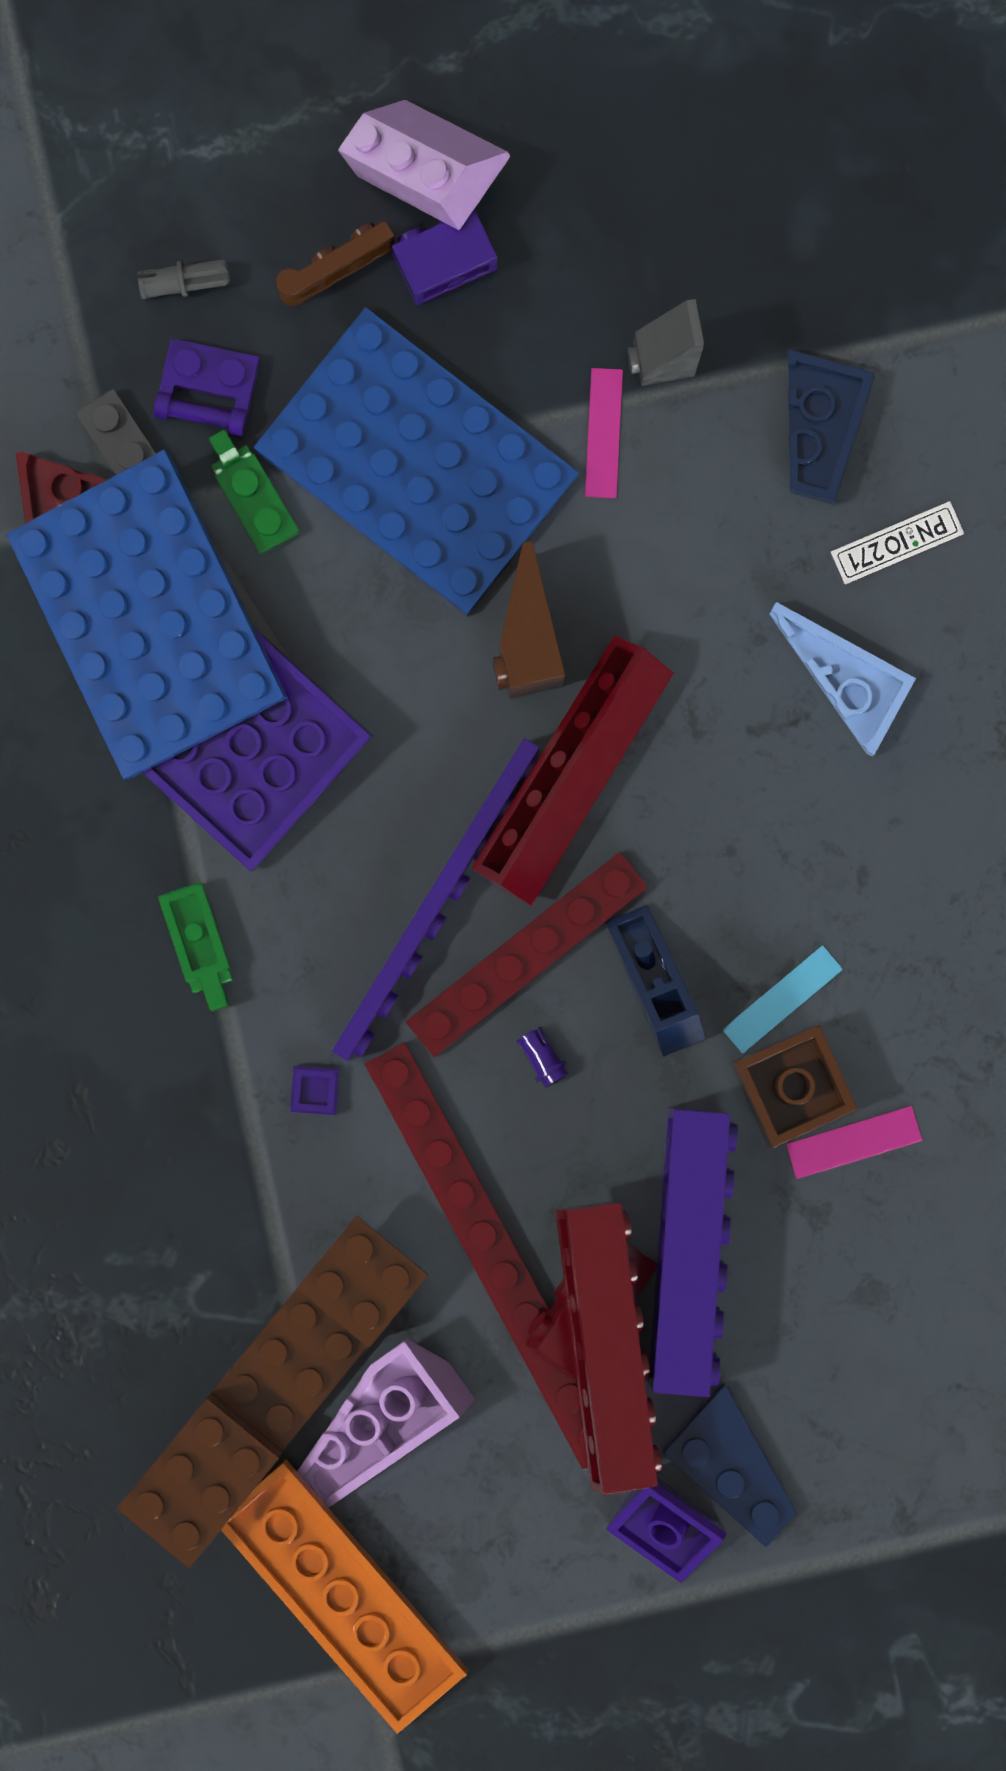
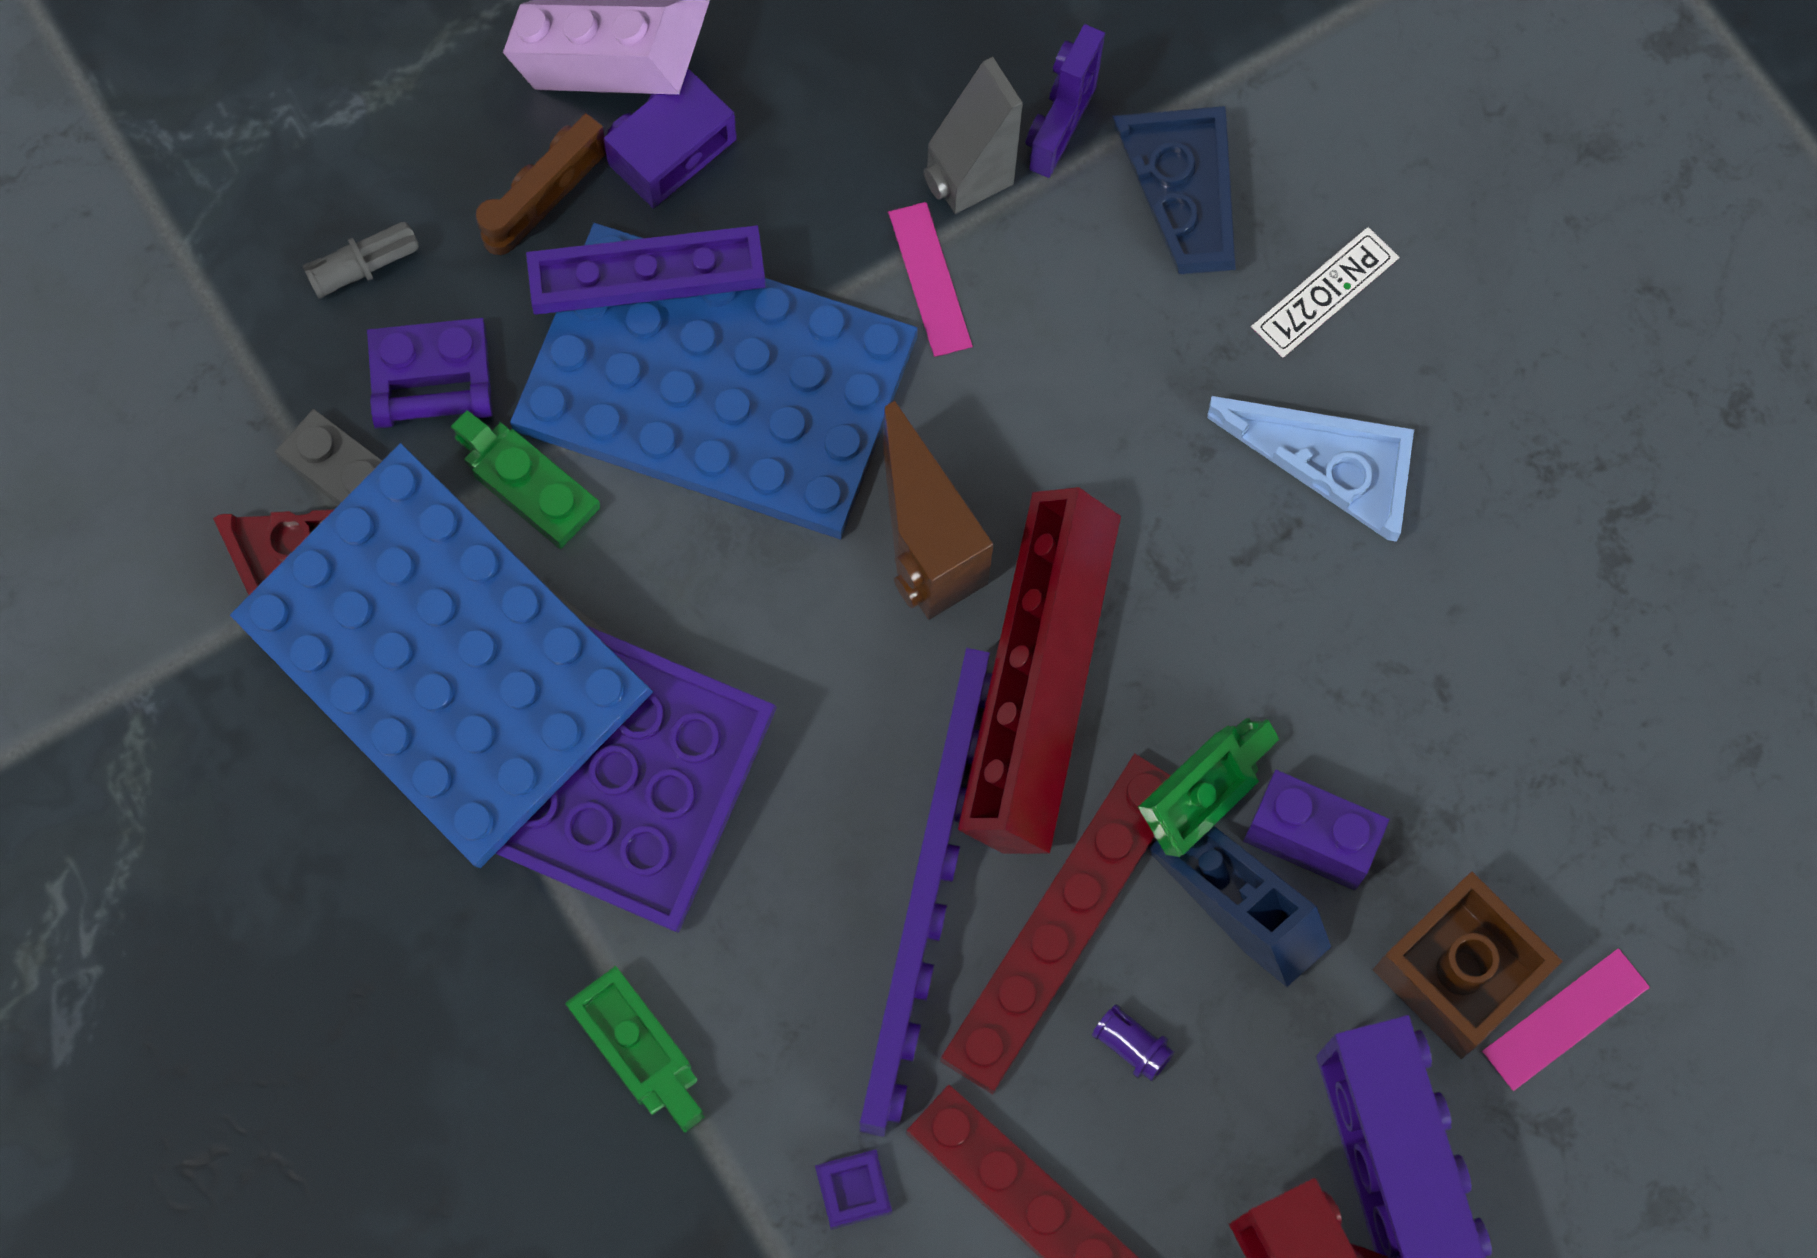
camera: 15 degrees left, 15 degrees down
medium azure sticker [722,945,843,1054] -> none
none -> dark purple plate [526,225,766,315]
none -> dark purple plate [1025,24,1105,179]
none -> green hinge [1138,718,1280,857]
none -> dark purple brick [1243,769,1390,891]

